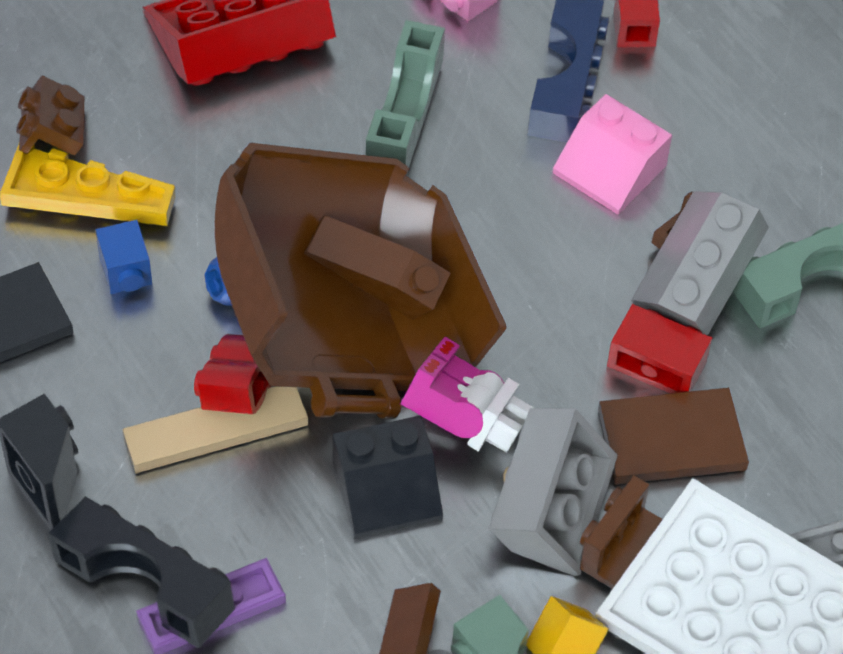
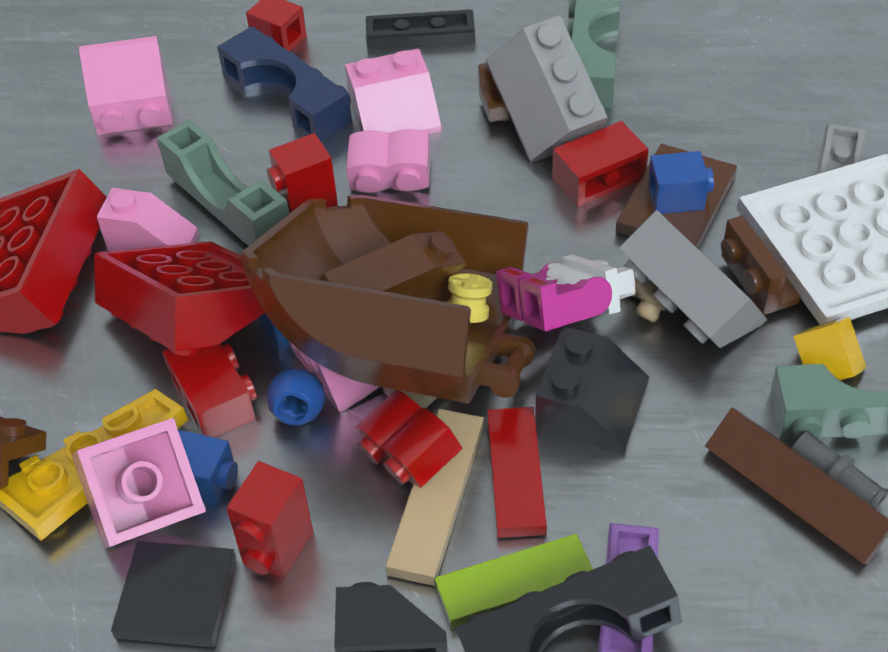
camera: 50 degrees left, 5 degrees down
none -> bright pink slope [72,418,206,548]
none -> red slope [95,241,265,356]
none -> bright pink slope [97,188,199,251]
none -> red brick [162,343,257,438]
none -> red brick [226,461,314,579]
none -> red brick [267,133,338,214]
none -> bright pink brick [346,129,431,193]
none -> black tile [366,9,475,49]
none -> lime tile [434,533,593,629]
none -> light yellow wheel [447,273,492,323]
none -> red tile [487,407,547,538]
none -> blue brick [648,151,714,214]

